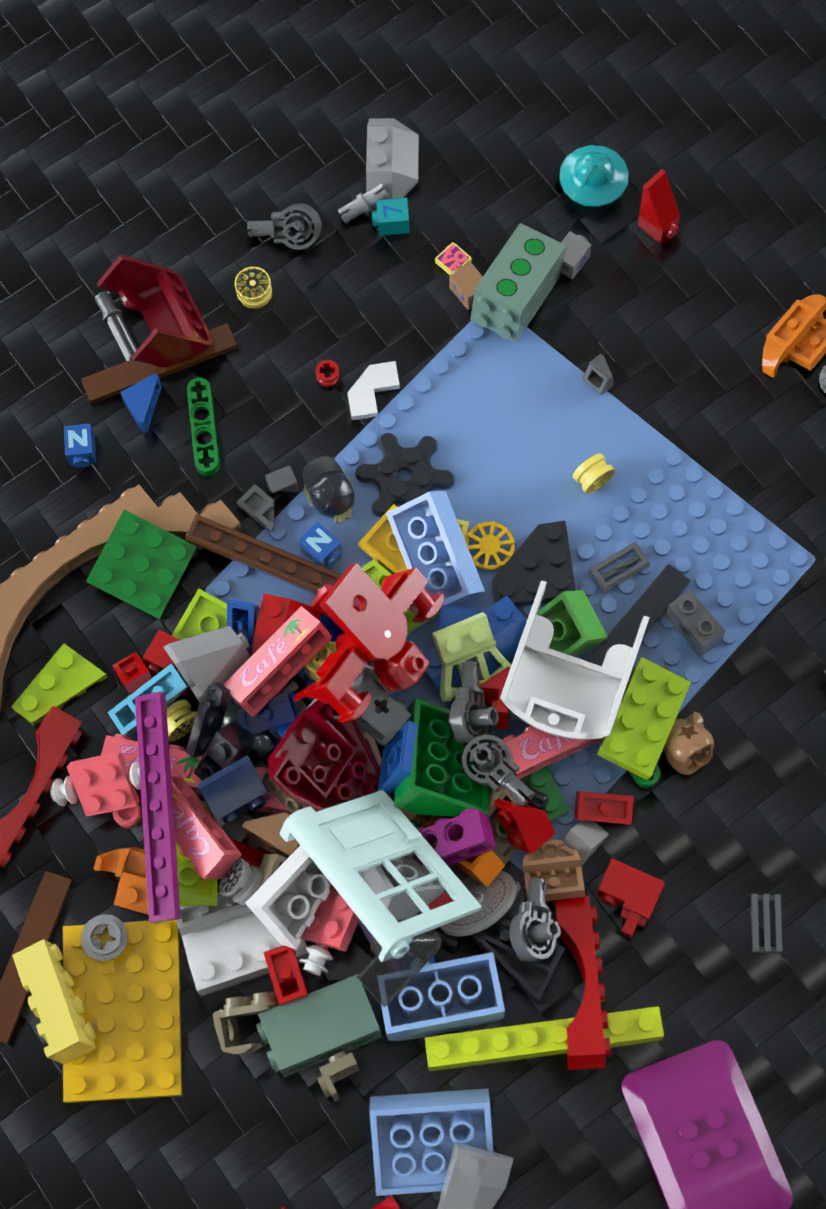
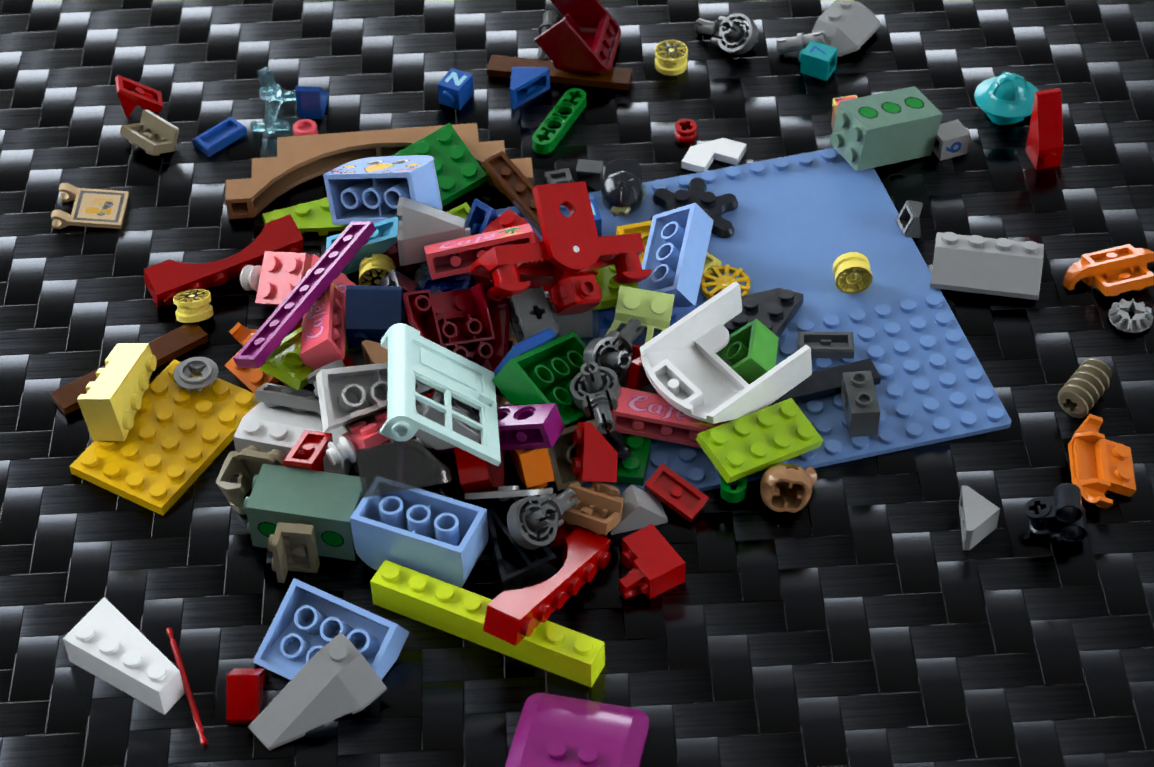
camera: 30 degrees right, 25 degrees down
black hinge [186,682,230,758] -> none
dark grey tile [750,894,783,954] -> none
none -> light yellow wheel [173,289,213,323]
none -> light blue brick [323,155,443,225]
none -> light grey slope [930,232,1044,300]

